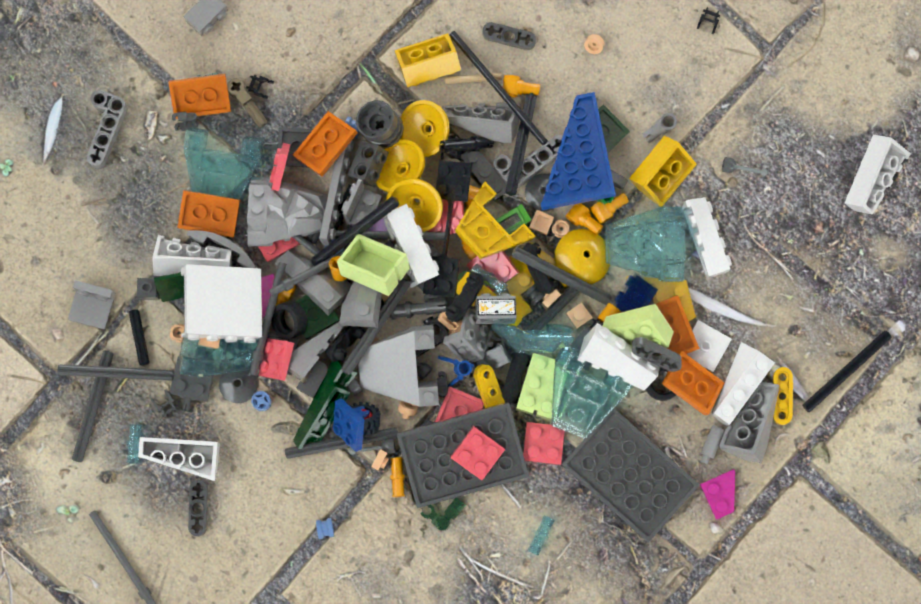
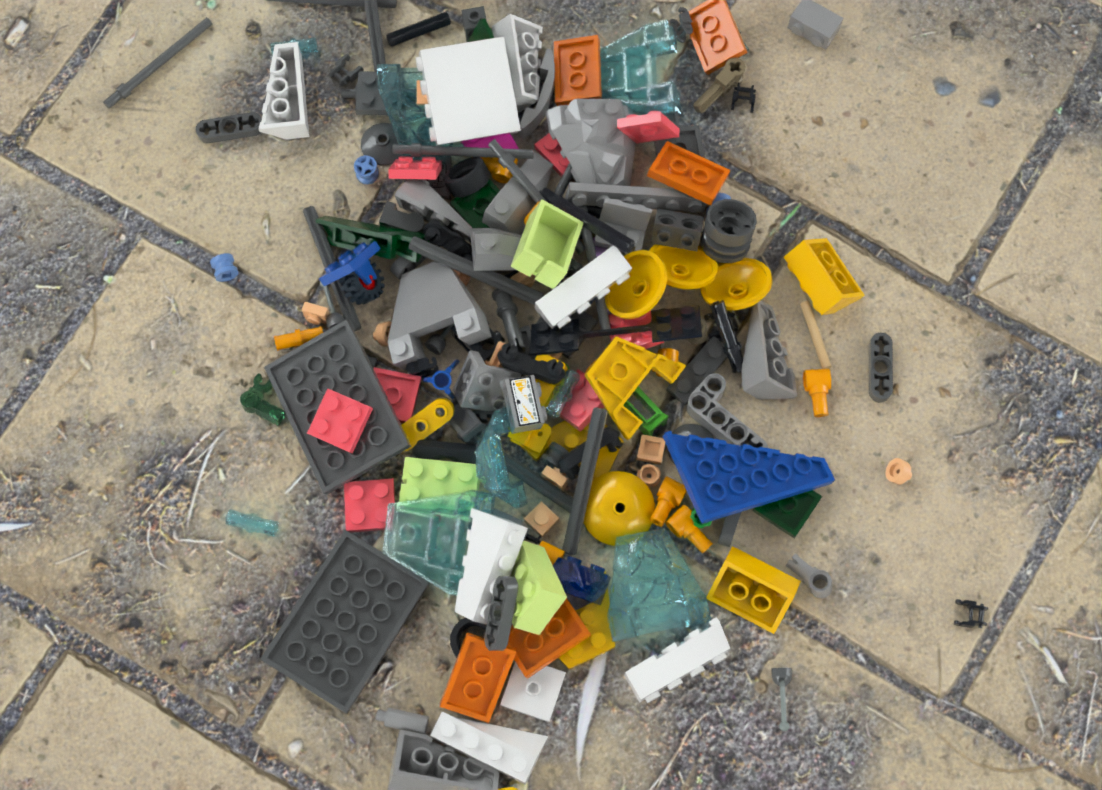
camera: 80 degrees right, 10 degrees down
black piece [449,31,548,146] -> none
black axle [505,93,537,196] -> none
dark pink wing [700,469,735,520] -> none

